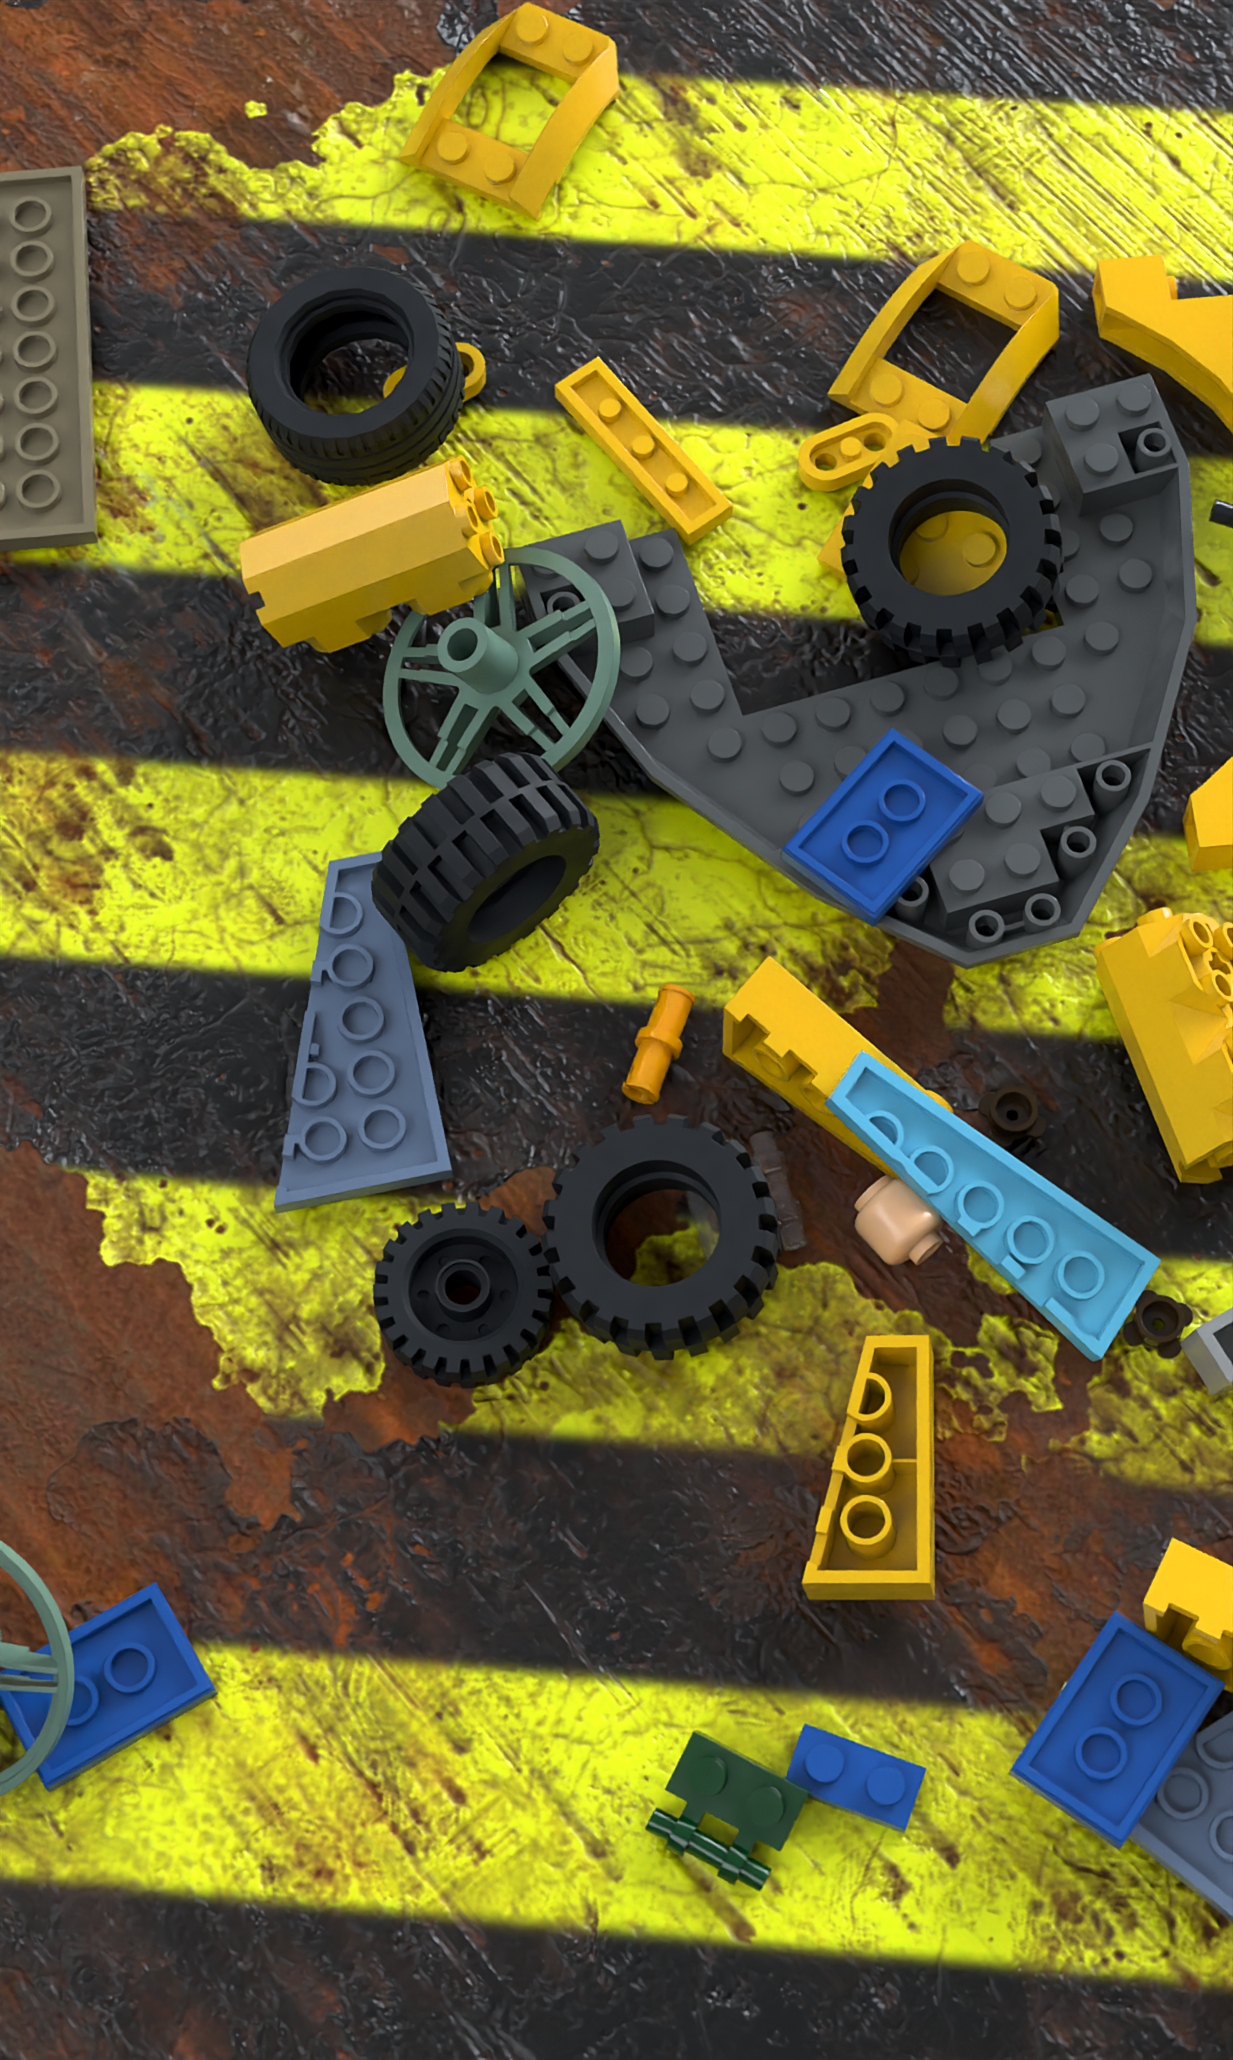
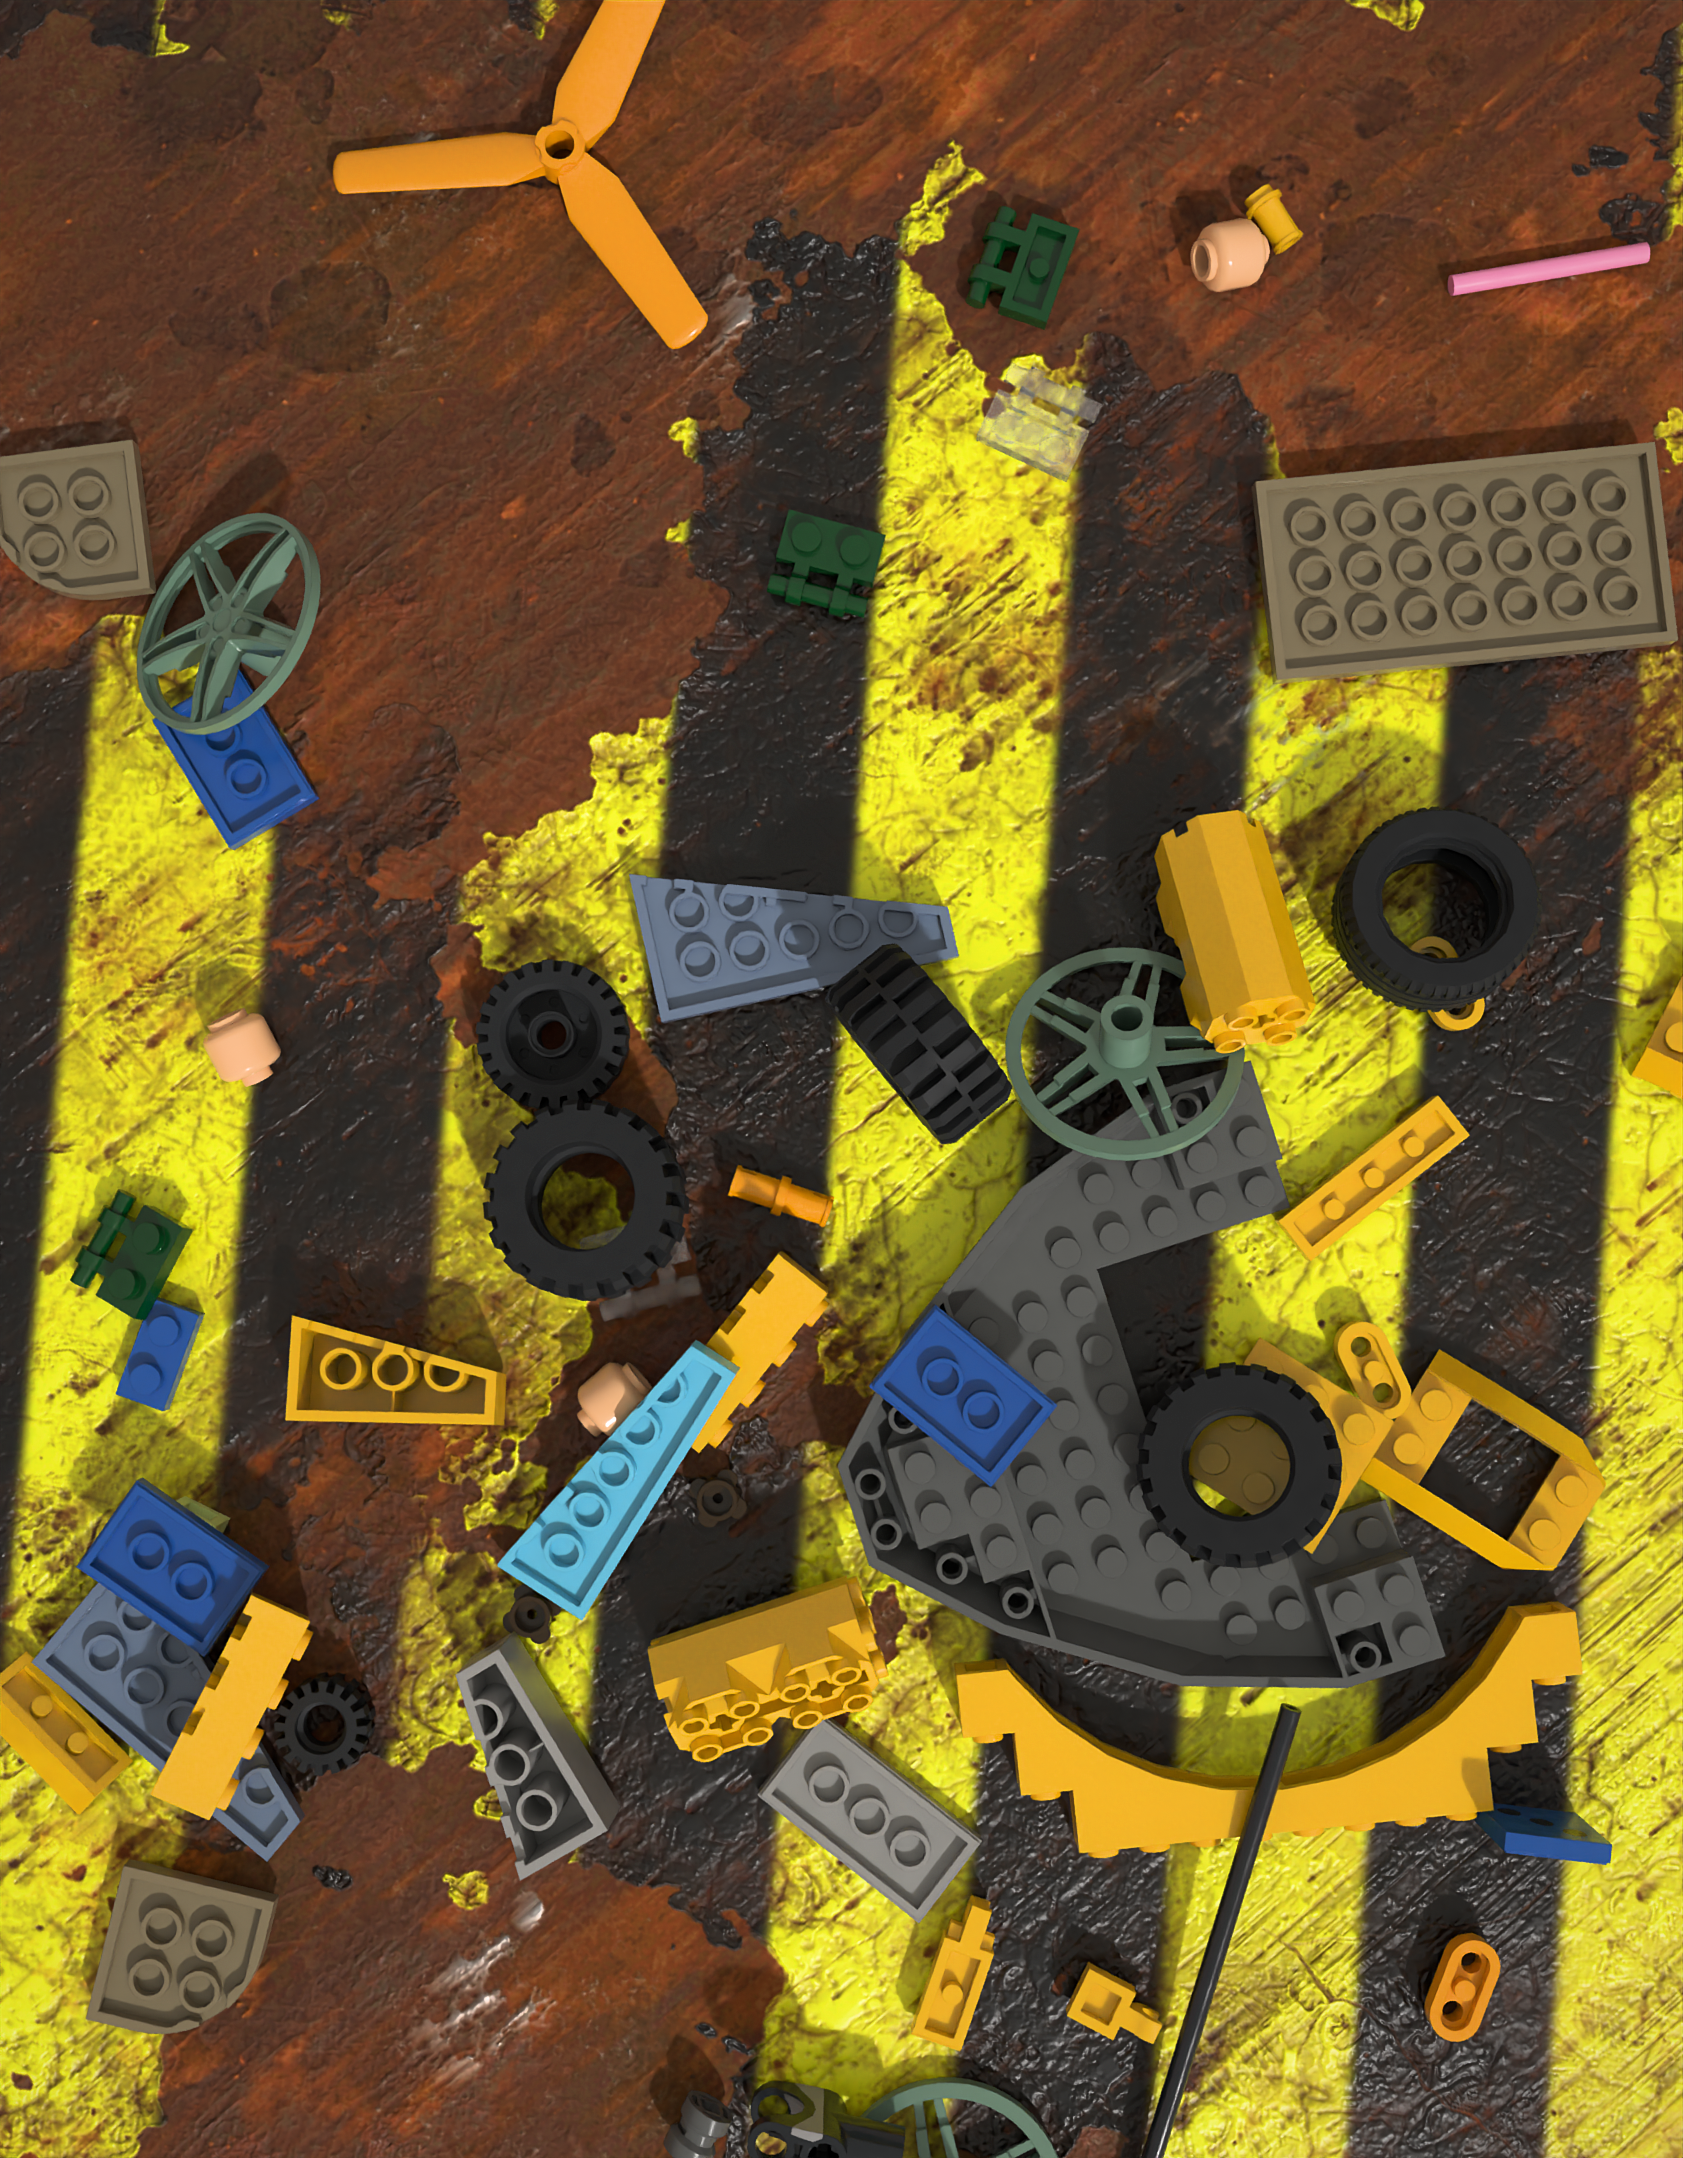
camera: 85 degrees right, 20 degrees up
none -> light nougat head [203,1008,281,1087]

